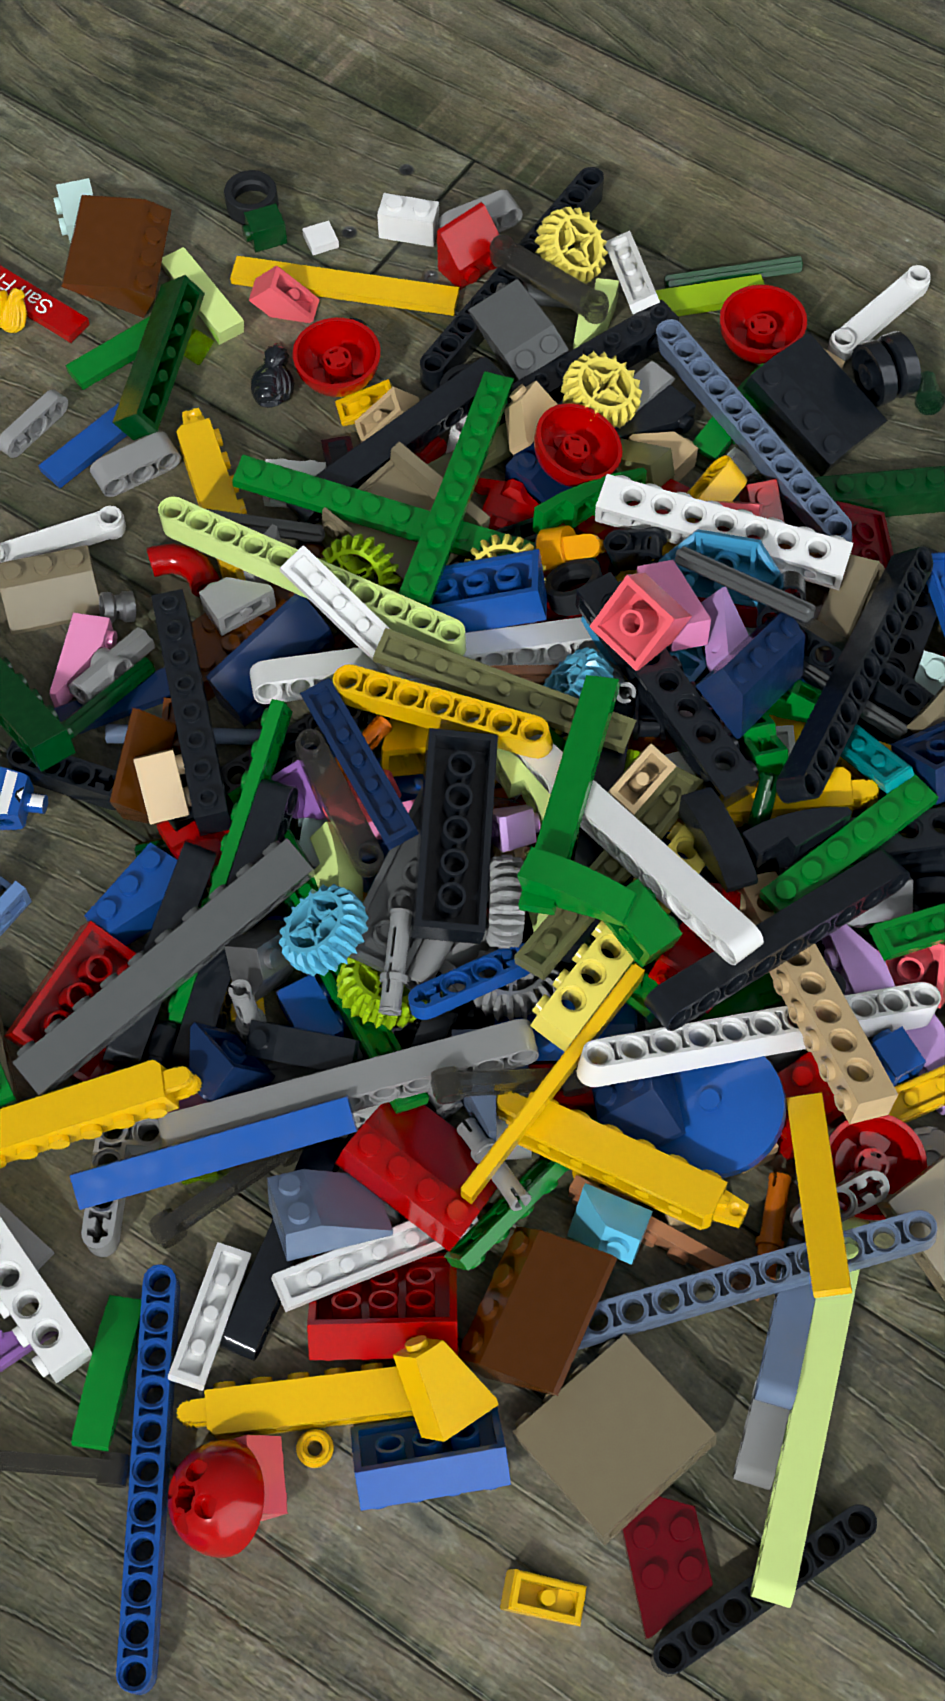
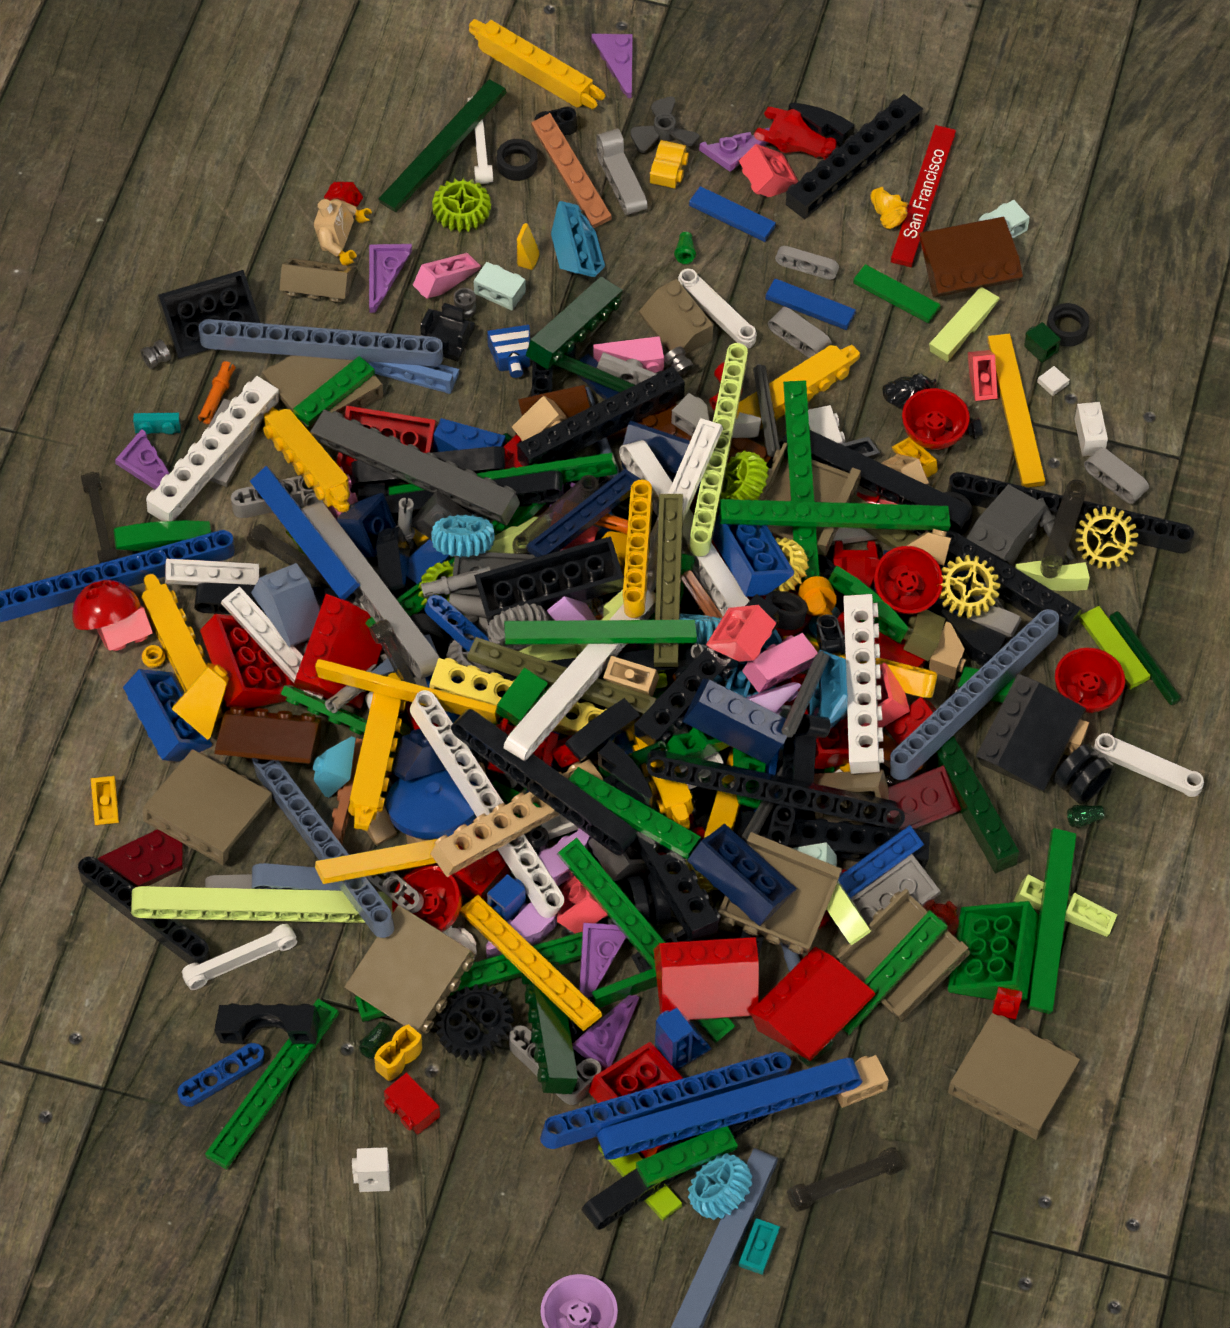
camera: 70 degrees right, 5 degrees down
dark green brick [112,275,205,440] -> none
clear neon green slope [184,328,214,365] -> none
red slope [437,202,503,290] -> none
green slope [517,847,637,926] -> none
white plate [605,231,660,314] -> none
teal tile [841,724,914,794] -> none
none -> white piece [182,924,297,990]

